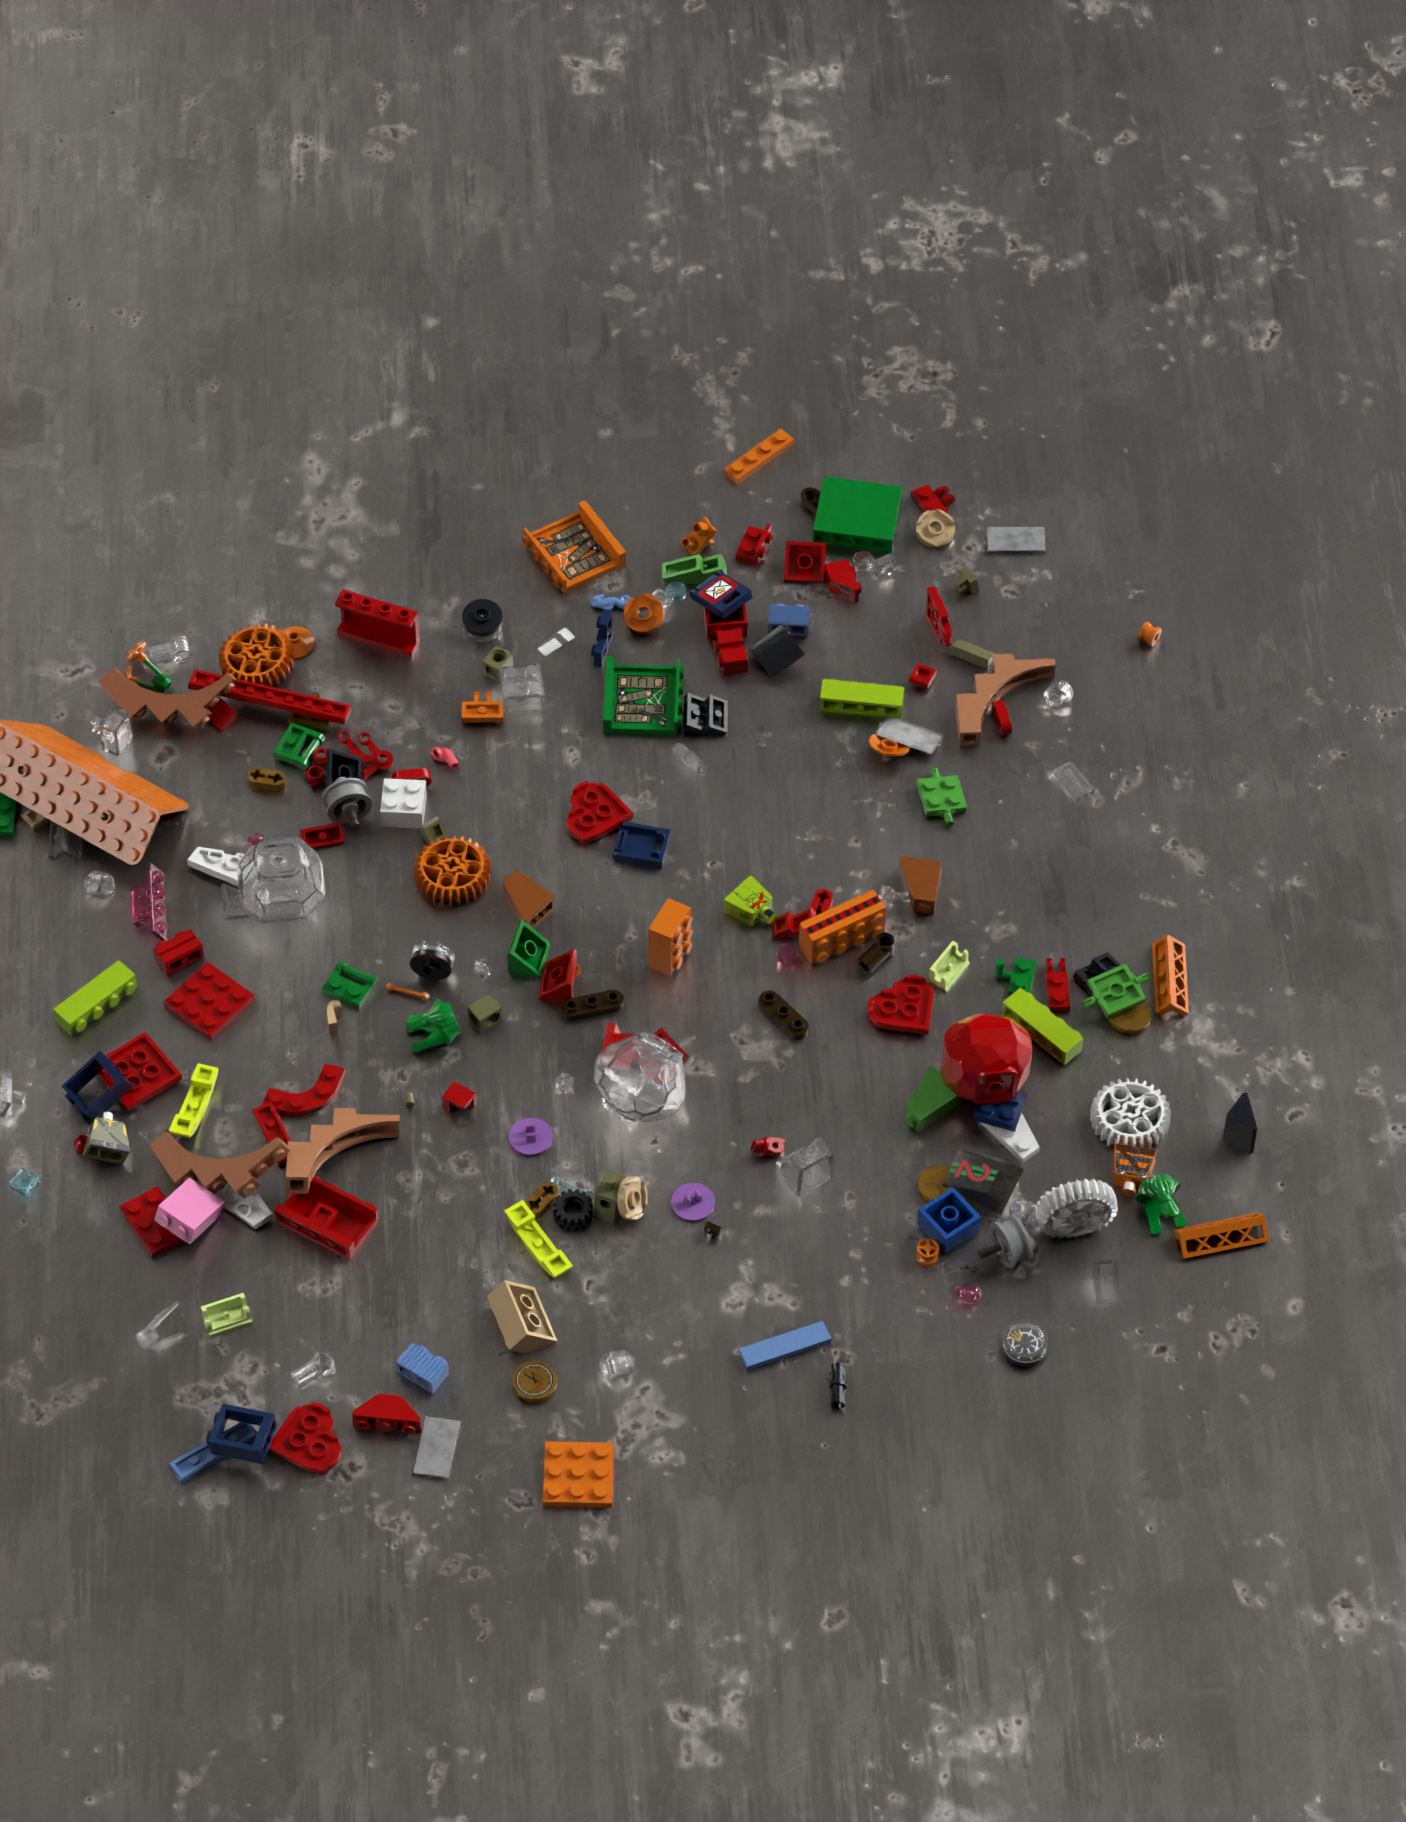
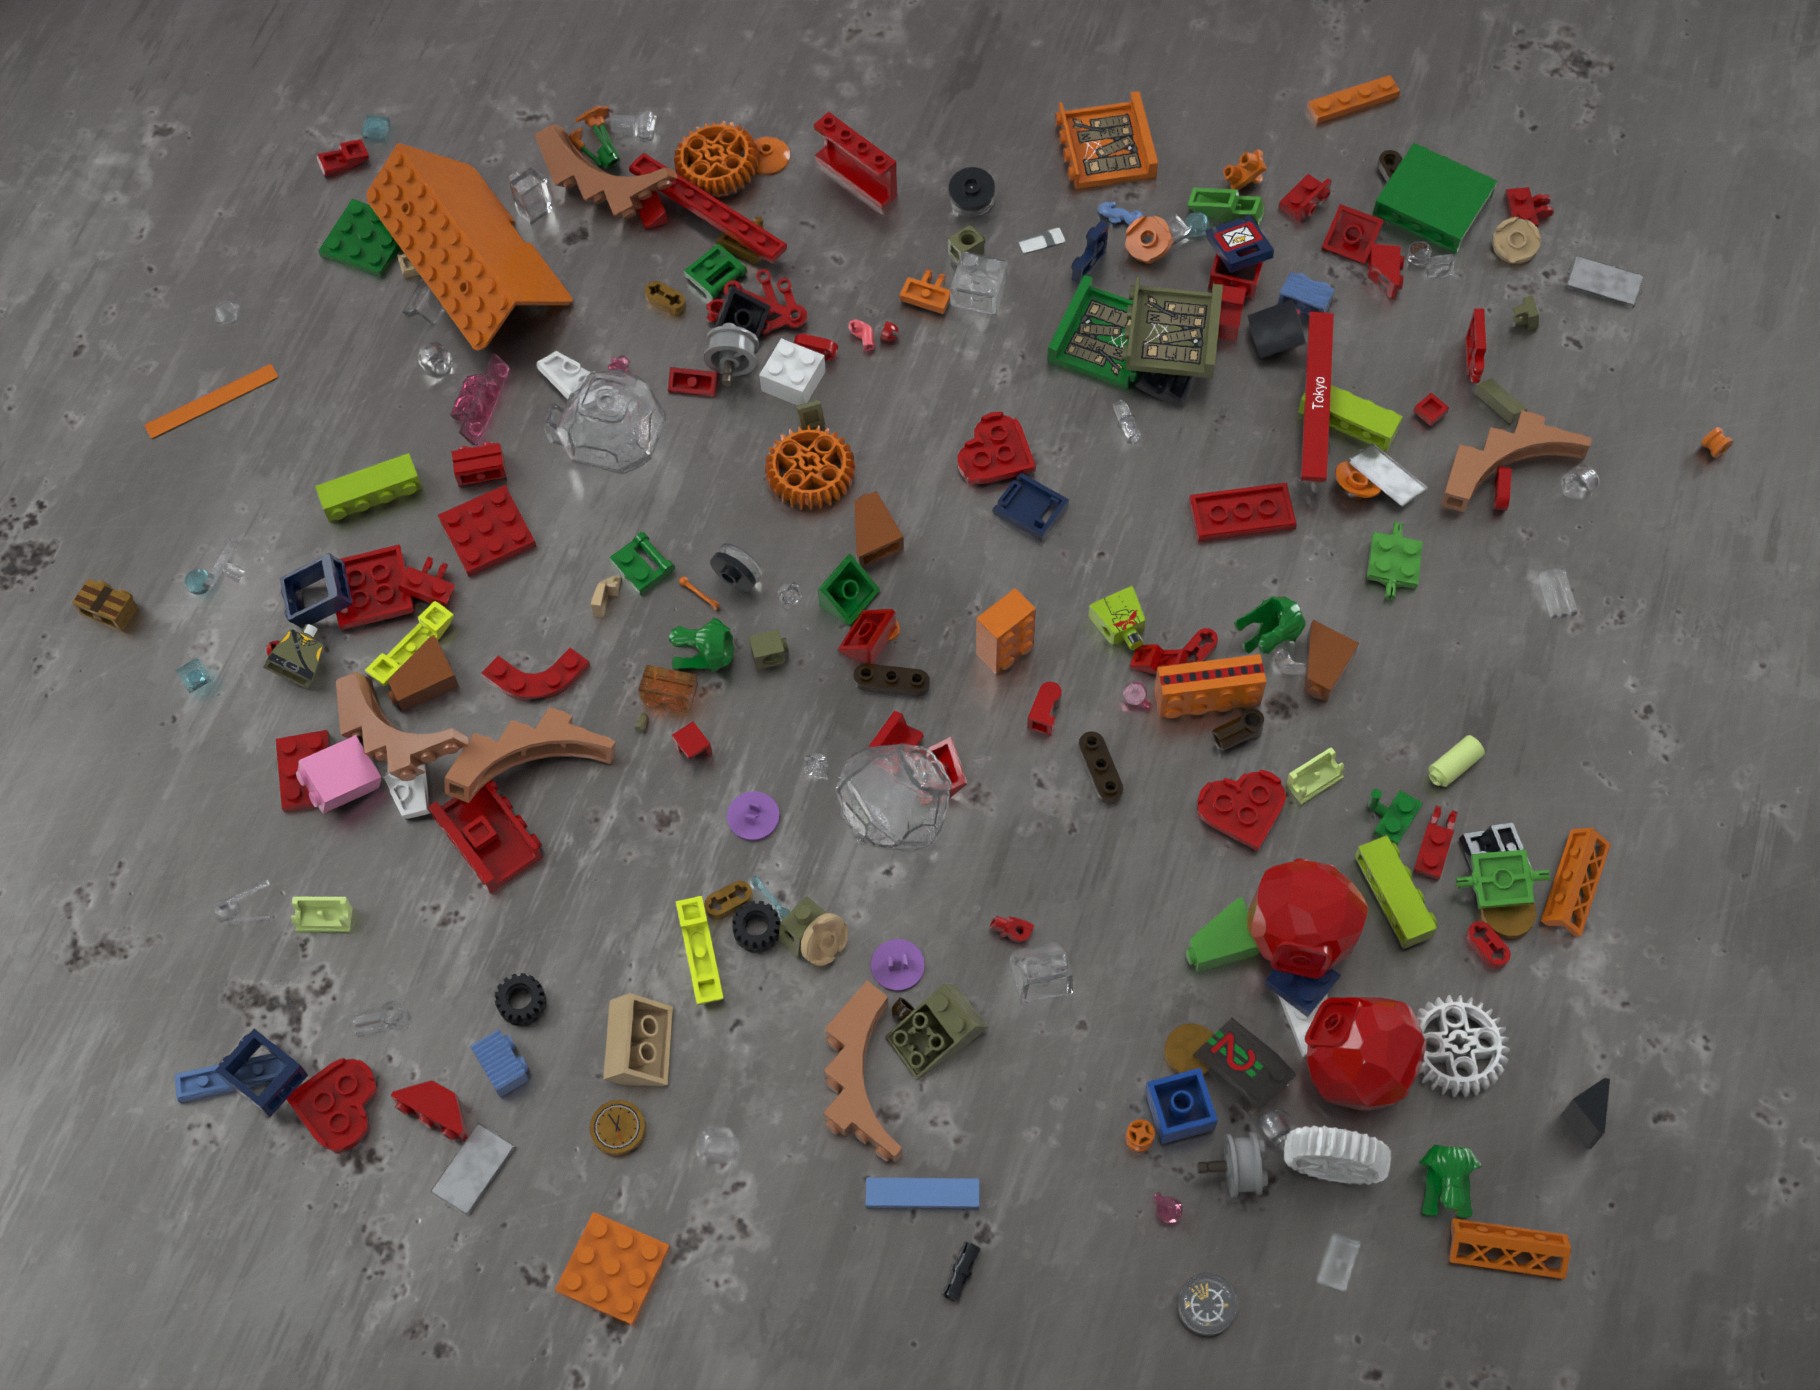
camera: 25 degrees right, 10 degrees up
red tile [252,1101,292,1166] -> none
torso [1113,1143,1157,1196] -> none
none -> dark orange slope [387,635,459,712]
none -> red hinge [398,557,455,608]
none -> black tyre [495,973,546,1026]
none -> clear orange brick [638,665,698,712]
none -> nougat arch [823,981,903,1164]
none -> red hinge [880,321,899,342]
none -> olive slope [885,983,988,1079]
none -> red leg [1027,681,1062,736]
none -> olive panel [1122,276,1223,379]
none -> red tile [1189,482,1297,542]
none -> green piece [1234,596,1306,654]
none -> red tile [1301,311,1334,483]
none -> red rock [1305,997,1427,1111]
none -> yellowish green brick [1428,735,1485,787]
none -> red beam [1466,921,1511,969]

